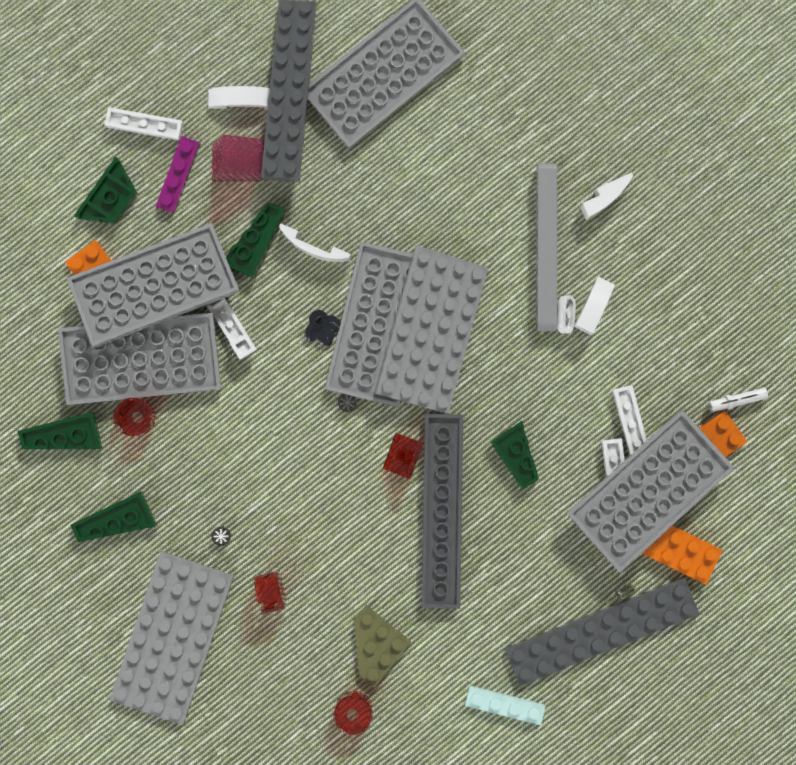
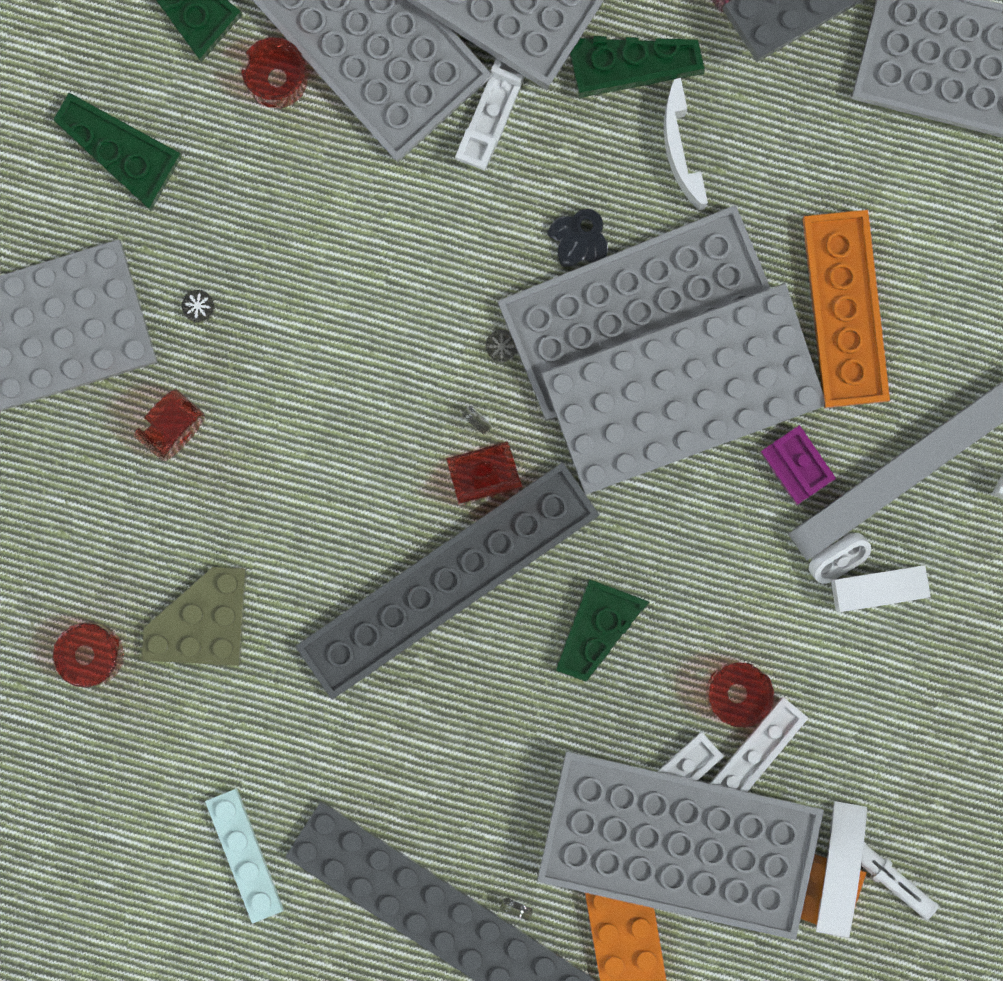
camera: 50 degrees right, 0 degrees up
none -> clear smoke tile [462,405,493,435]
none -> clear red piece [706,662,774,728]
none -> magenta plate [760,425,836,505]
none -> orange plate [802,210,890,409]
none -> white slope [816,801,867,938]

